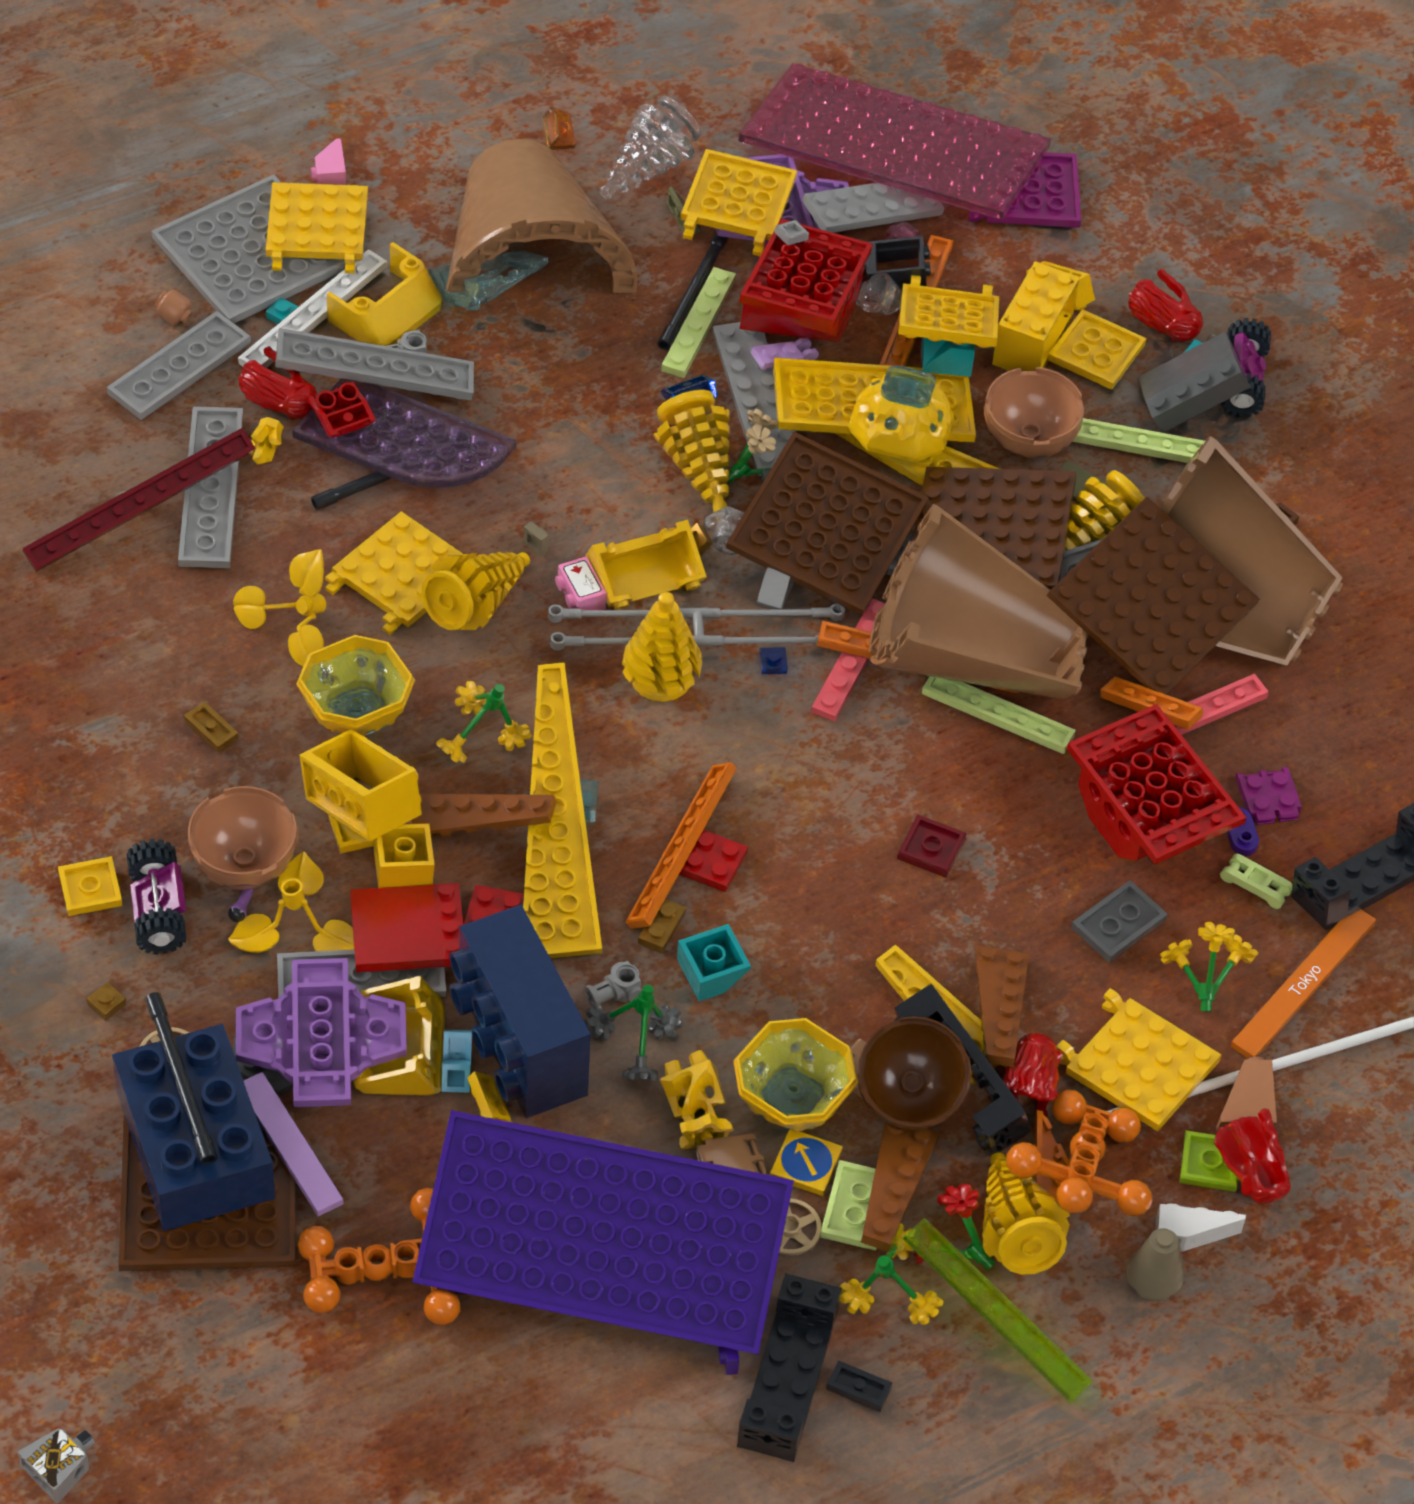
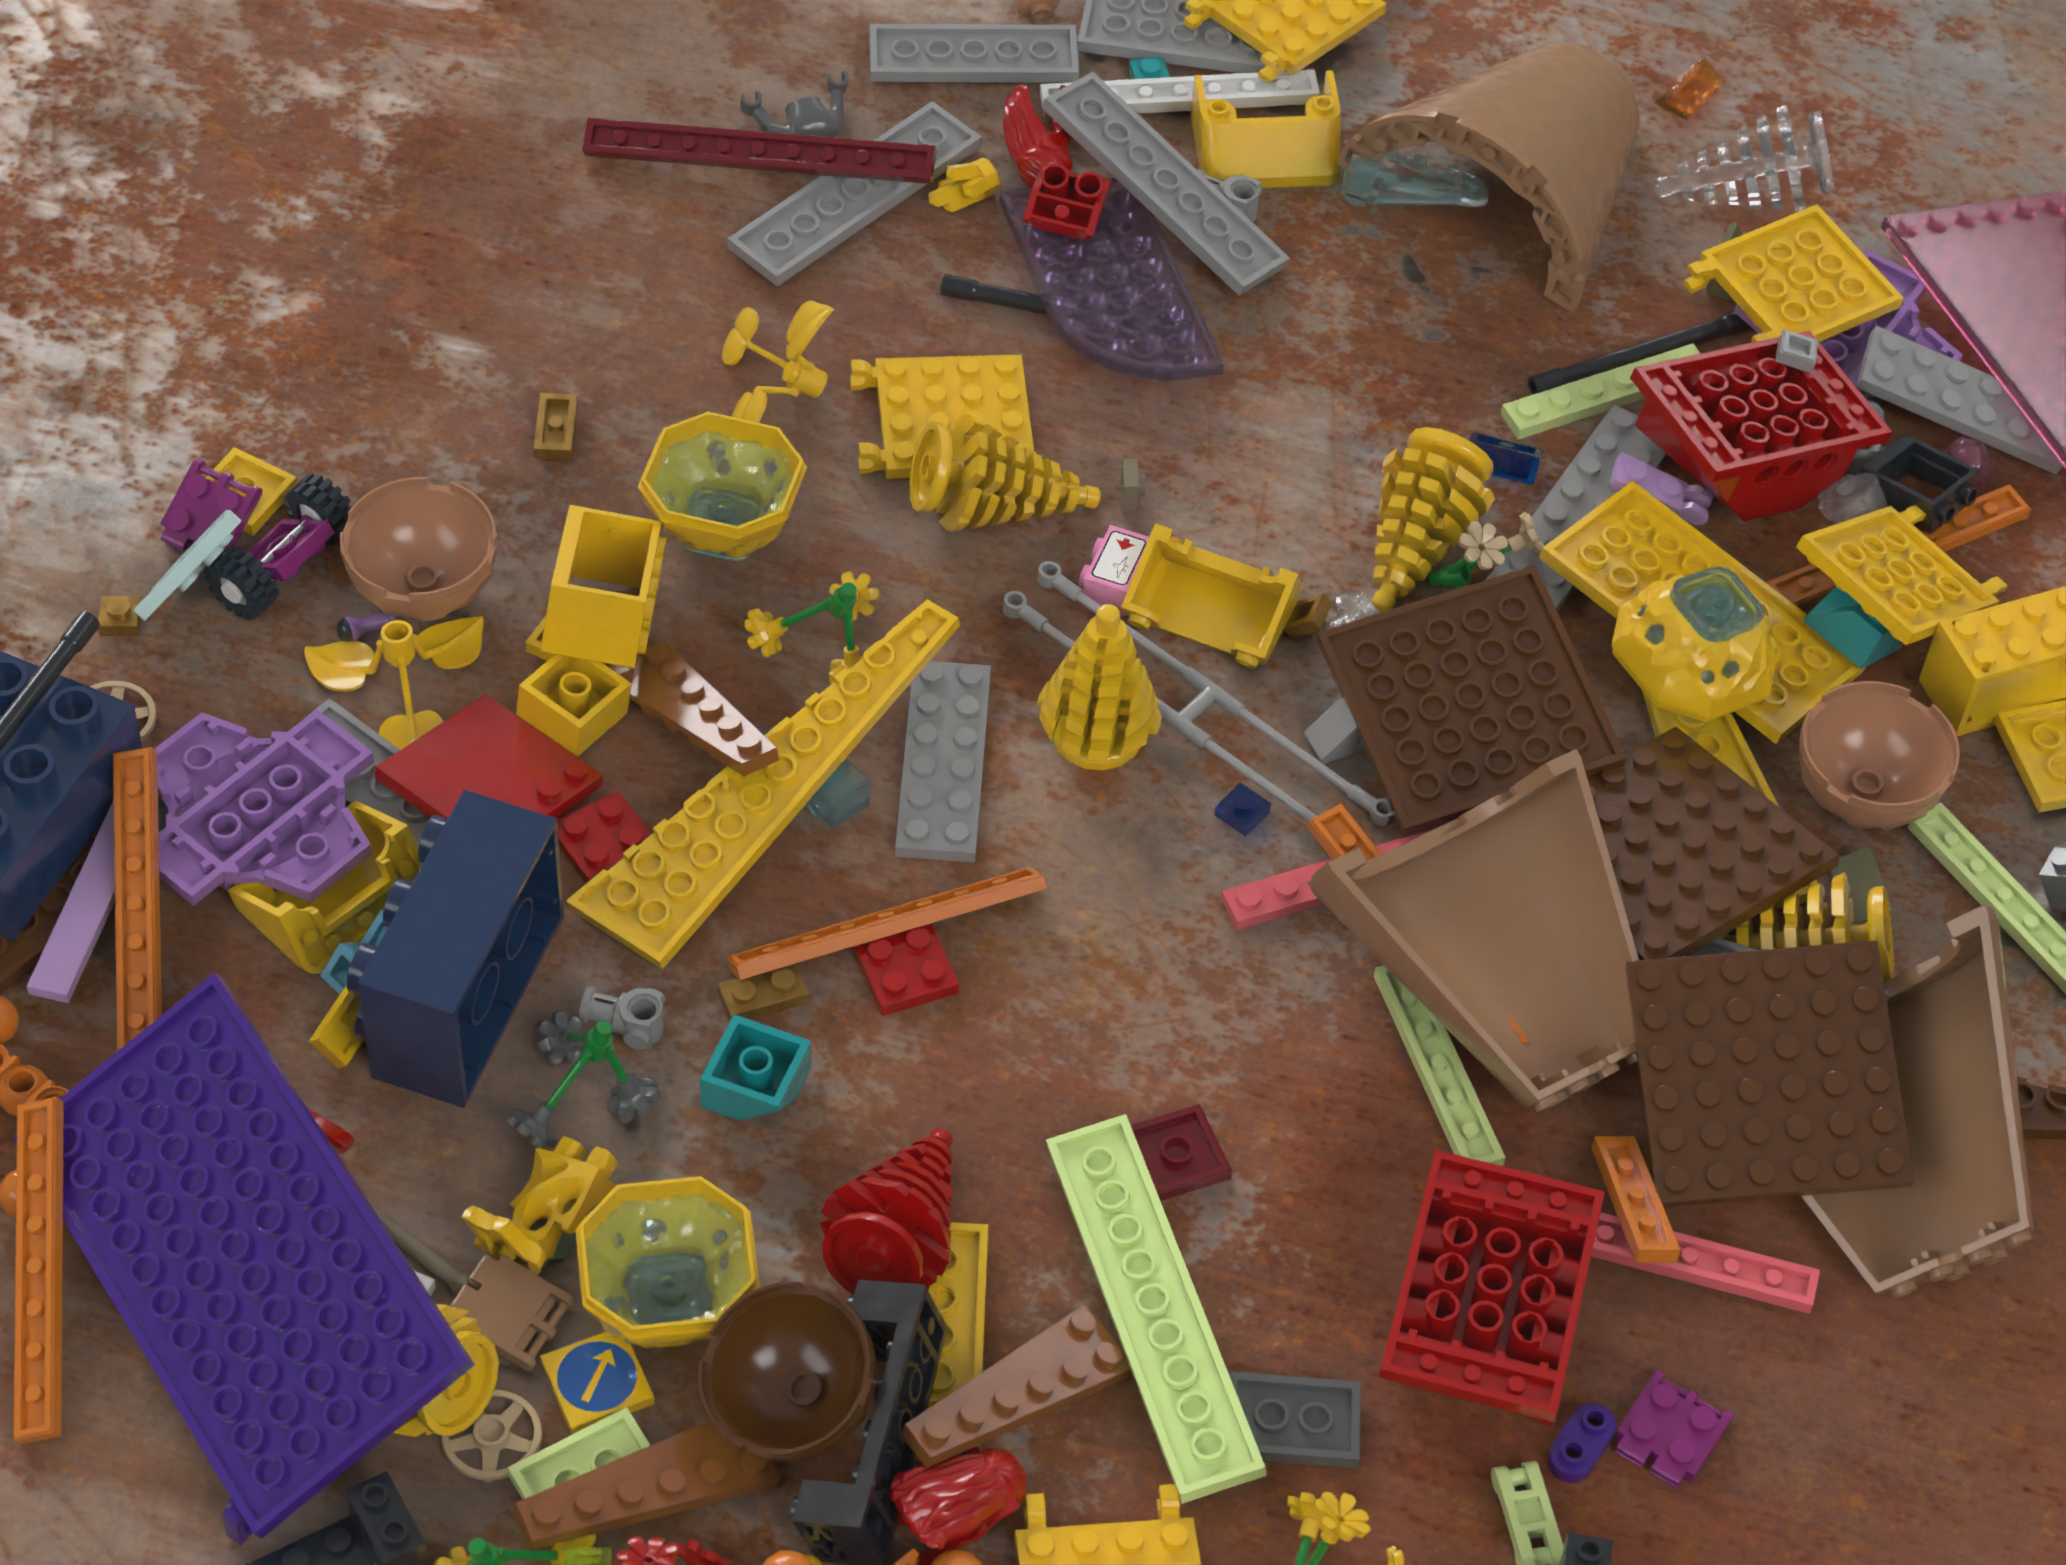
camera: 45 degrees right, 0 degrees up
none -> orange tile [13,1097,64,1444]
none -> orange tile [113,747,162,1051]
none -> light aqua wing [133,510,242,621]
none -> magenta plate [160,458,263,556]
none -> dark grey piece [740,70,849,137]
none -> red plant [819,1128,953,1294]
none -> light grey plate [895,661,991,863]
none -> yellowish green plate [1046,1114,1267,1504]

